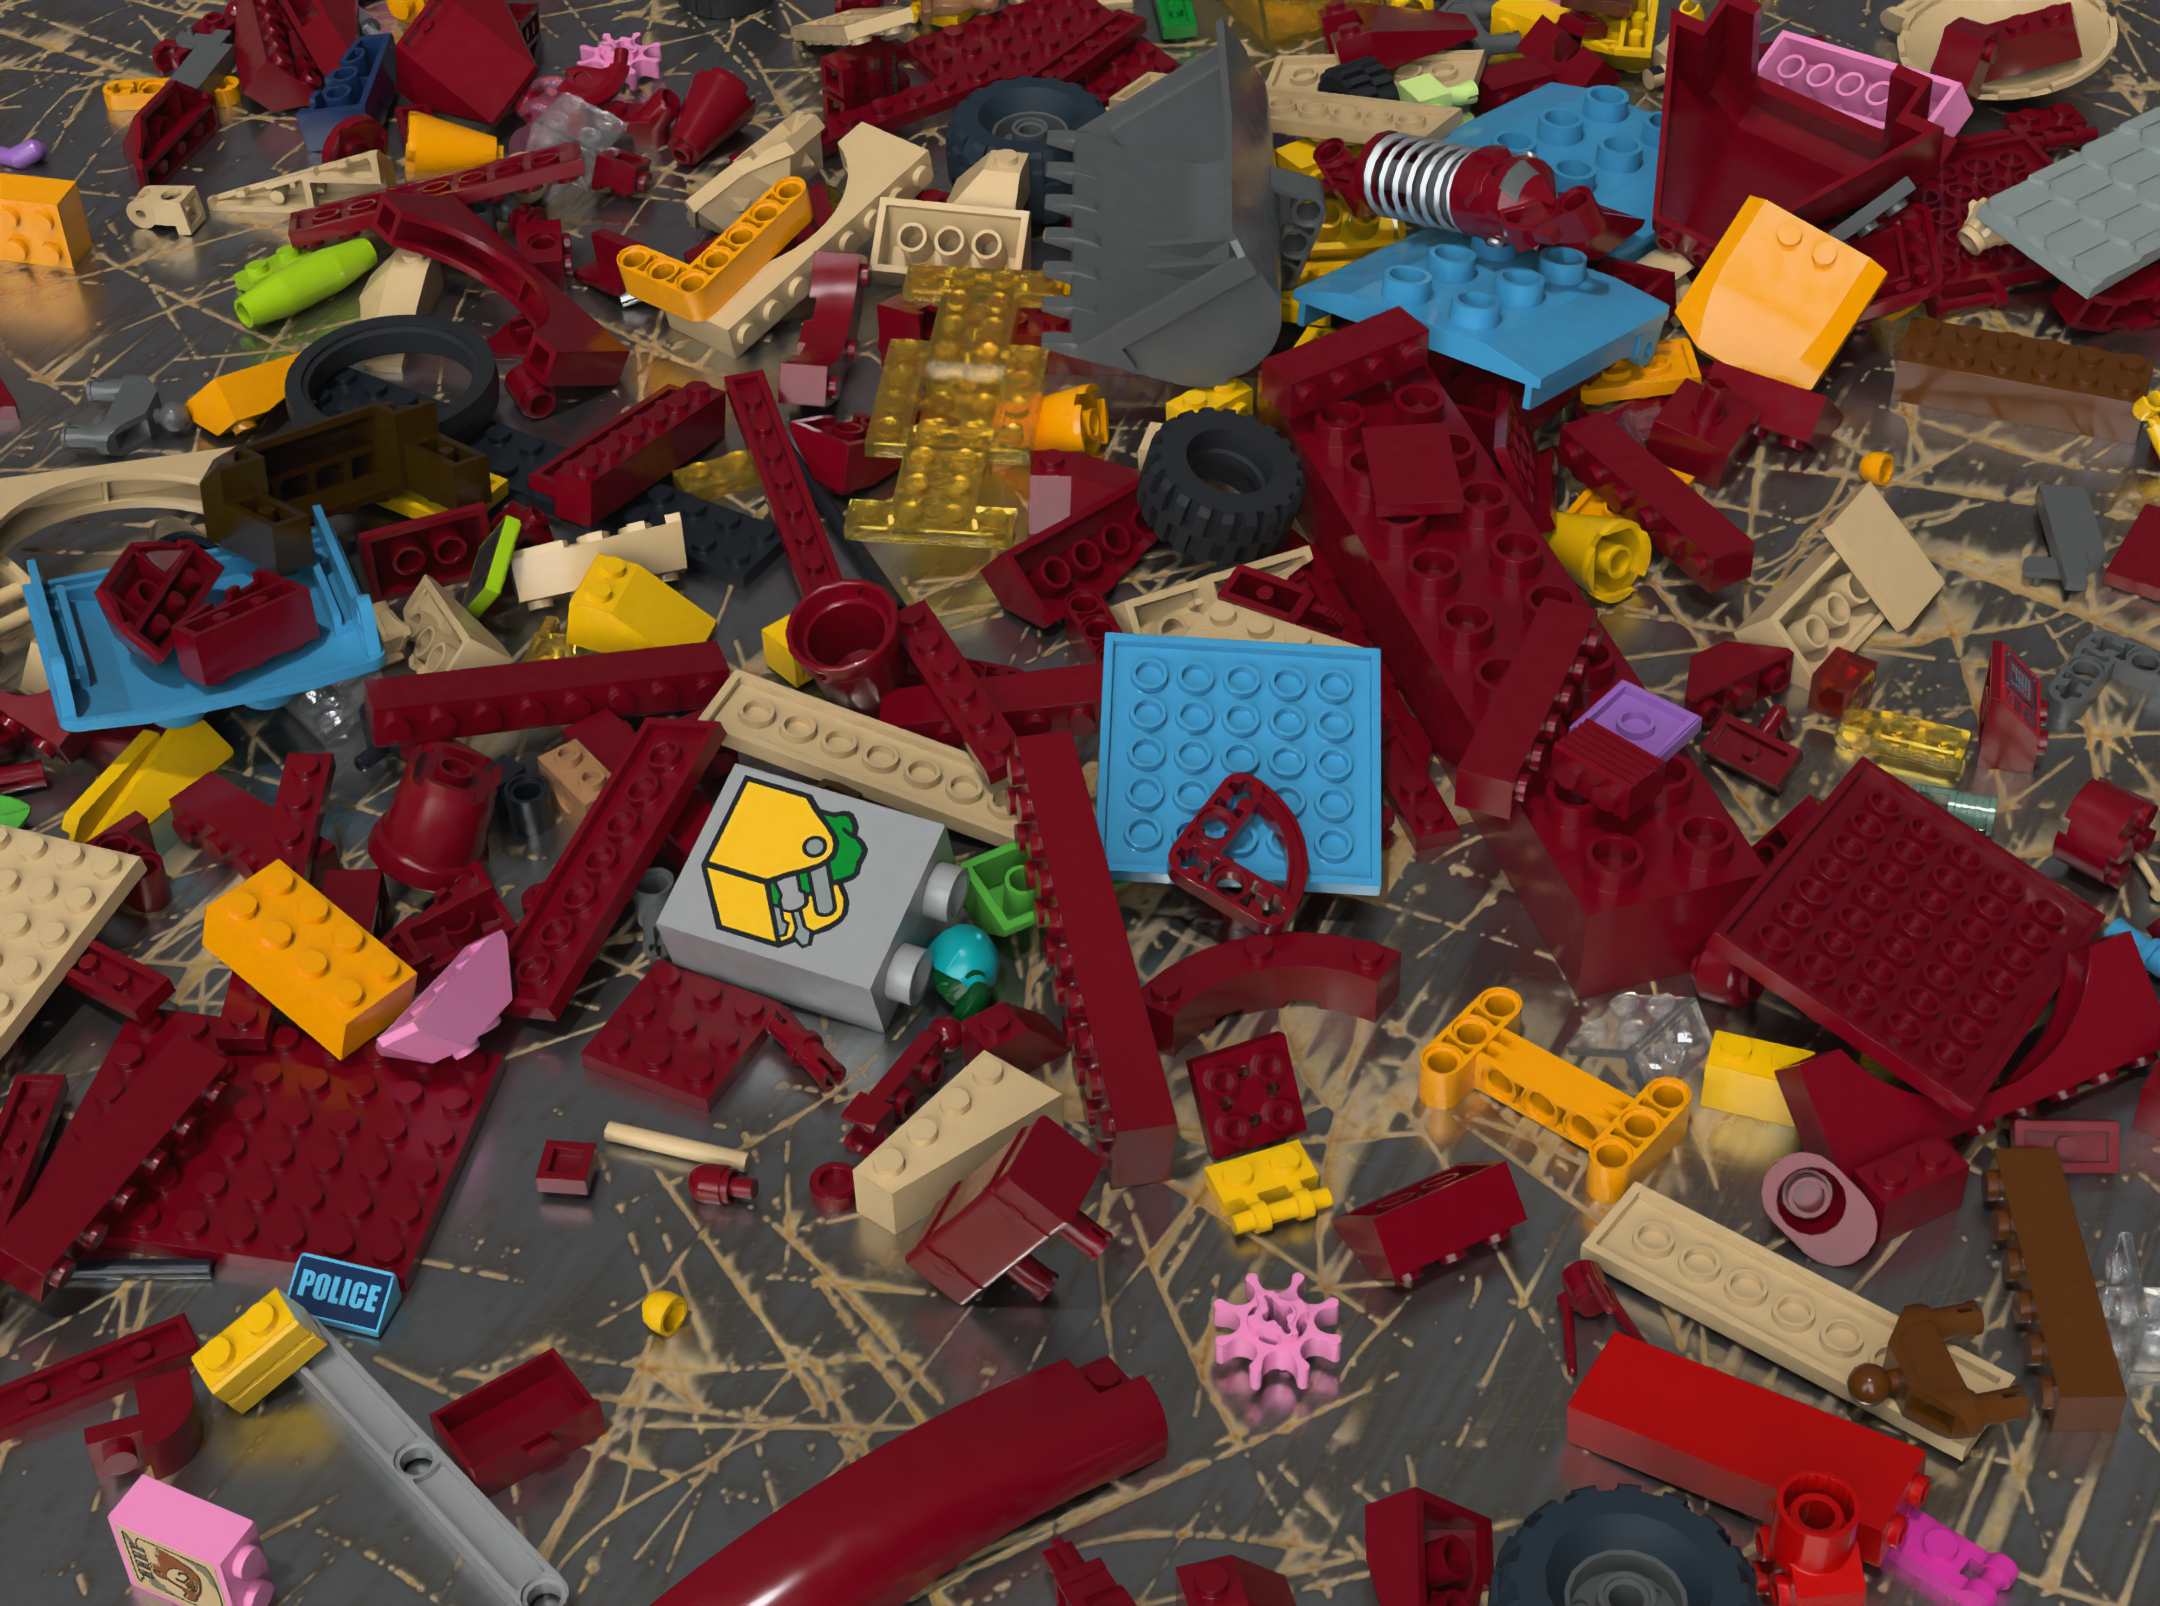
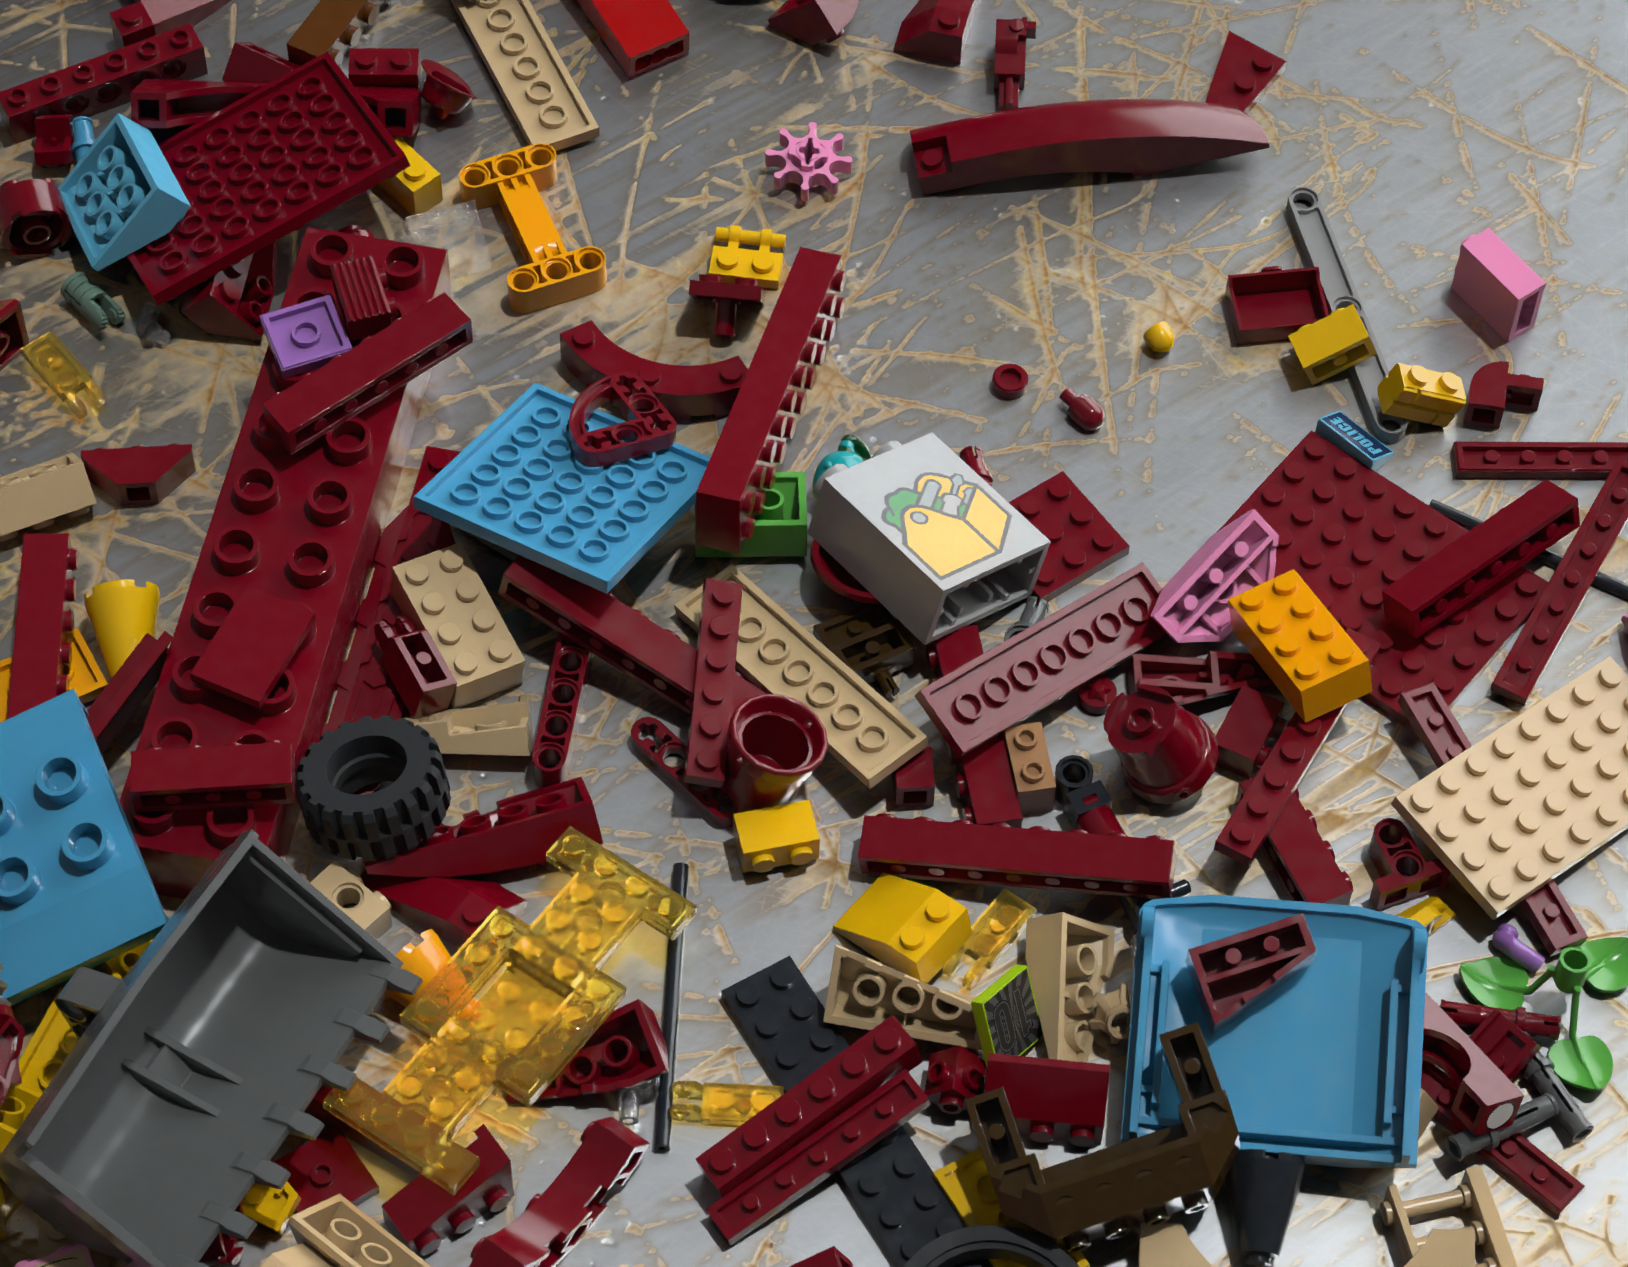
camera: 155 degrees left, 15 degrees up
dark red wedge [94,539,225,666] -> none
dark red plate [535,1140,599,1195] -> none
tan bar [604,1121,752,1173] -> none
dark red plate [724,369,843,598] -> none
dark red plate [841,1015,962,1158] -> none
tan wedge [853,1050,1064,1235] -> none
dark red piece [905,1115,1113,1305] -> none
dark red slope [961,1001,1072,1074] -> none
dark red slope [1331,1161,1528,1285] -> none
dark red plant [1556,1260,1647,1377] -> none
dark red plate [1699,704,1804,794] -> none
clear red brick [1807,646,1878,725] -> none
none -> medium azure slope [58,113,191,271]
none -> yellow brick [1288,304,1378,386]

